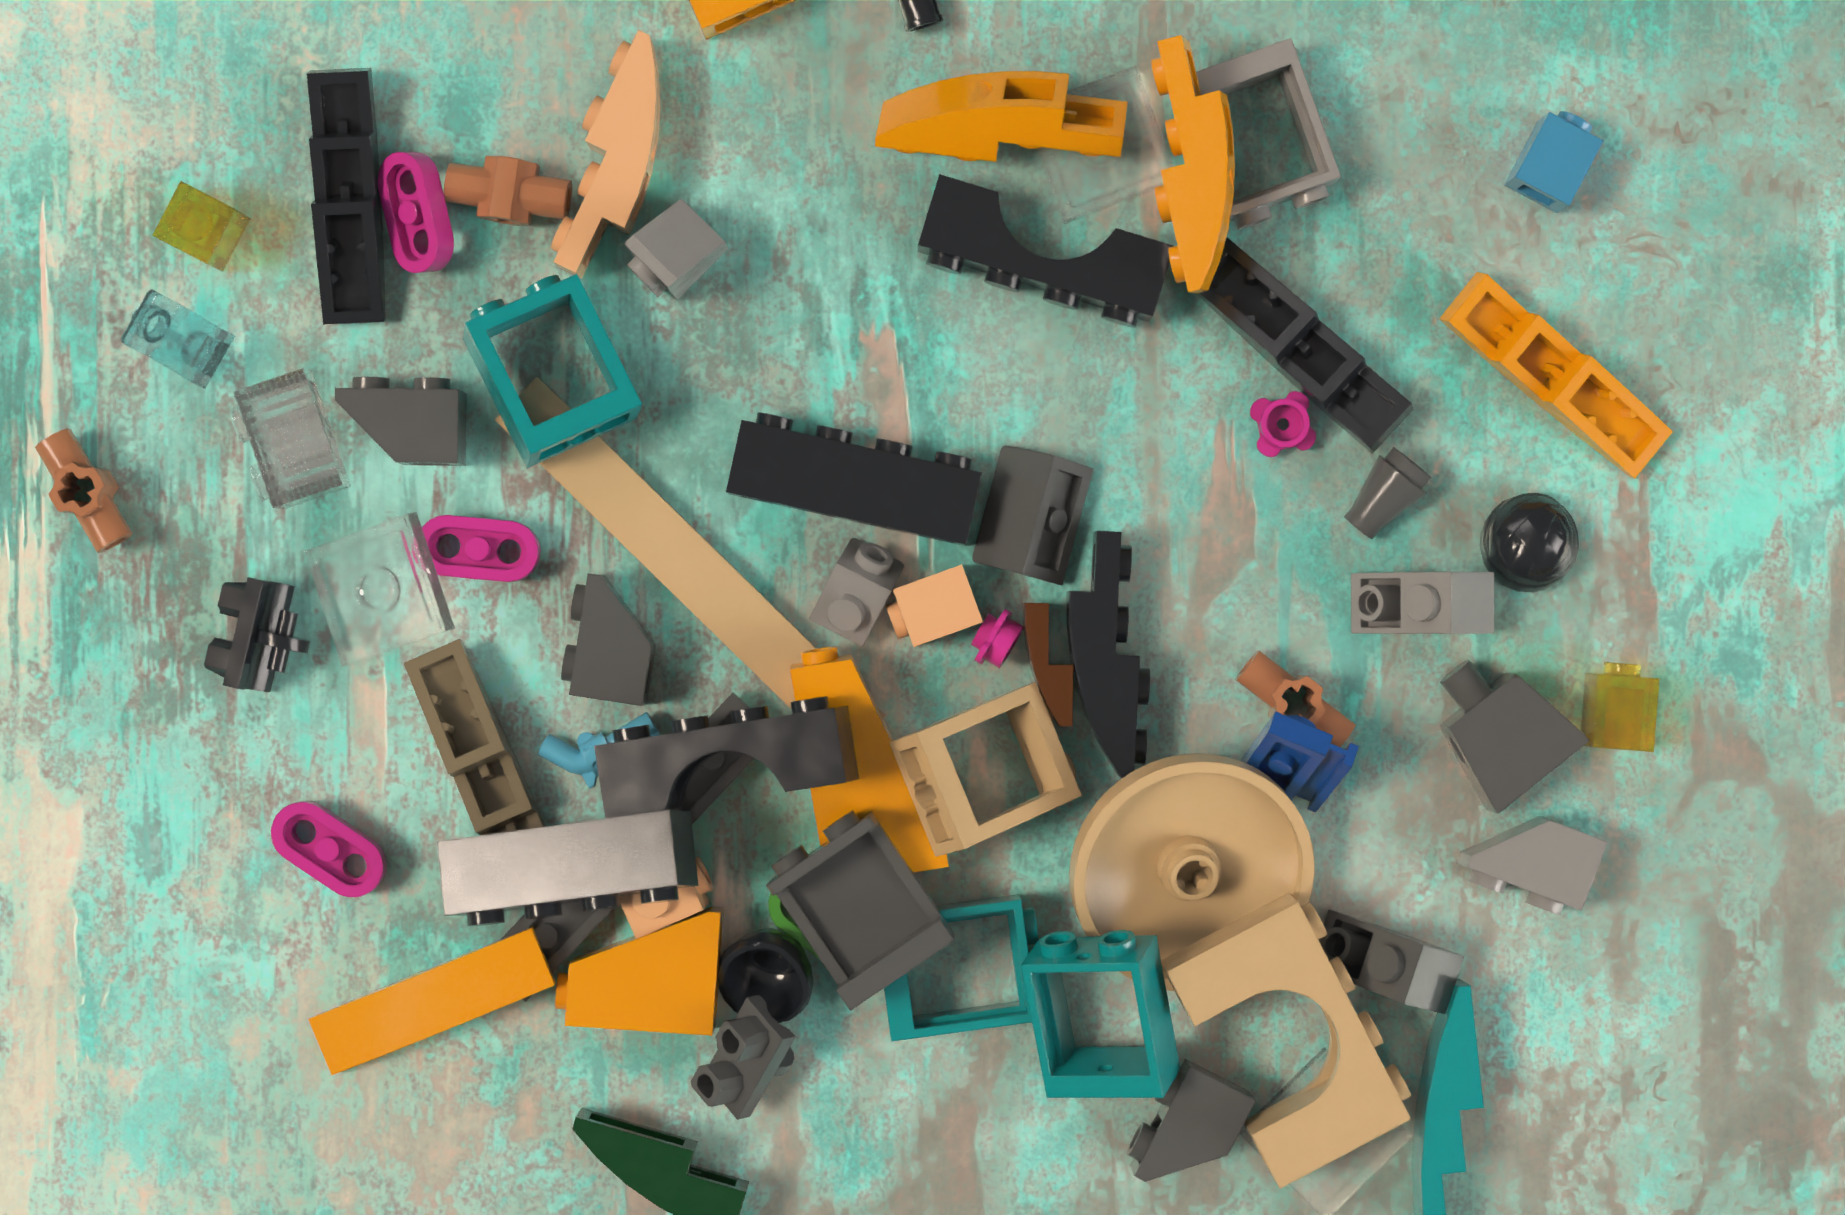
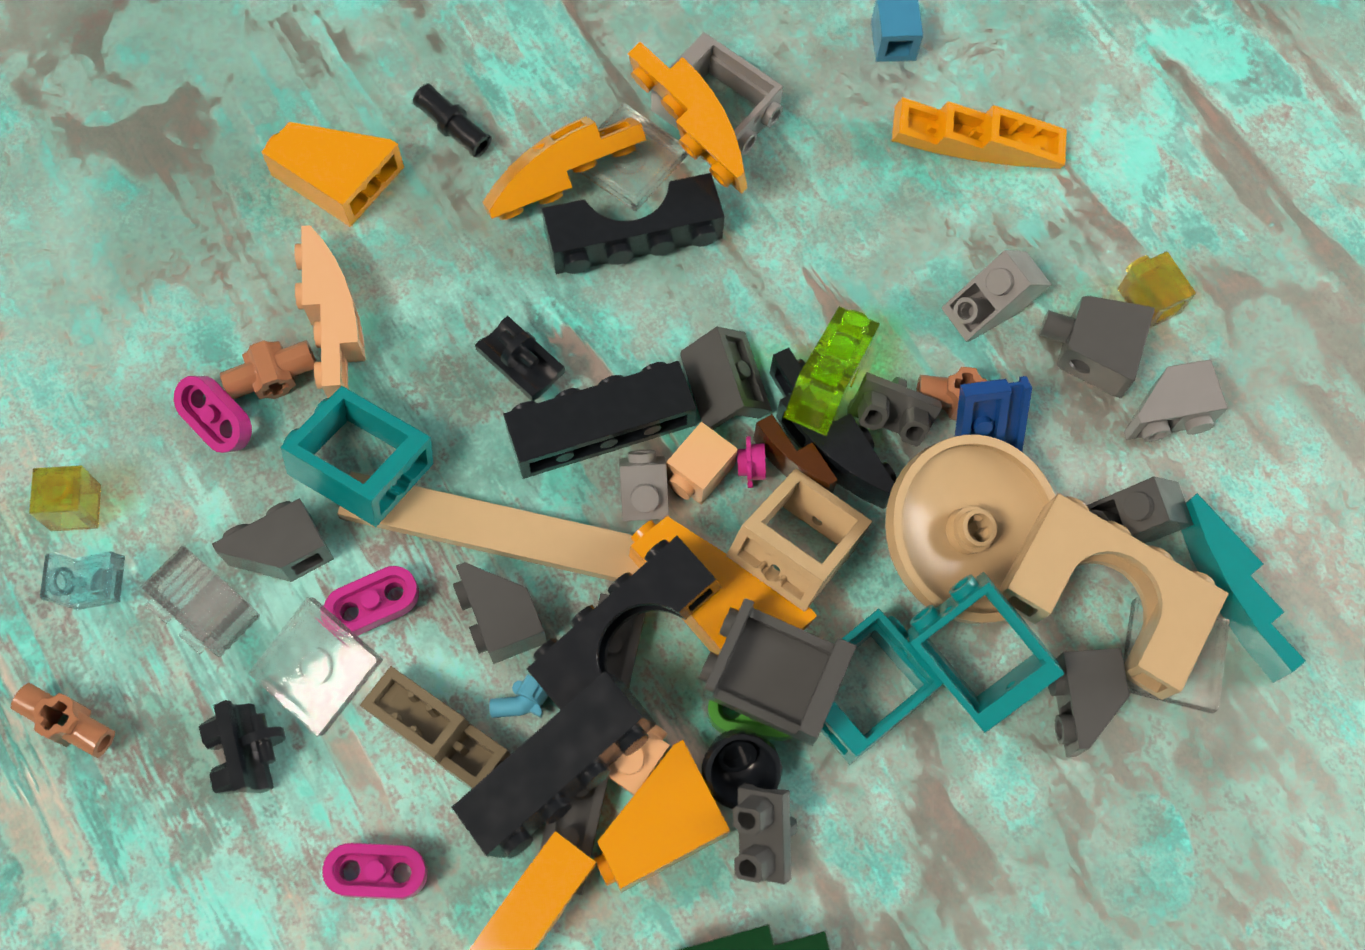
camera: 30 degrees left, 20 degrees down
black slope [307,68,386,325] -> none
light grey slope [624,199,728,300] -> none
black slope [1196,237,1413,454] -> none
dark pink plate [1250,391,1316,457] -> none
dark grey cone [1344,447,1432,539] -> none
black piece [1479,493,1579,593] -> none
none -> black hips [475,315,565,401]
none -> clear neon green arch [784,306,880,436]
none -> dark grey hips [847,372,942,447]

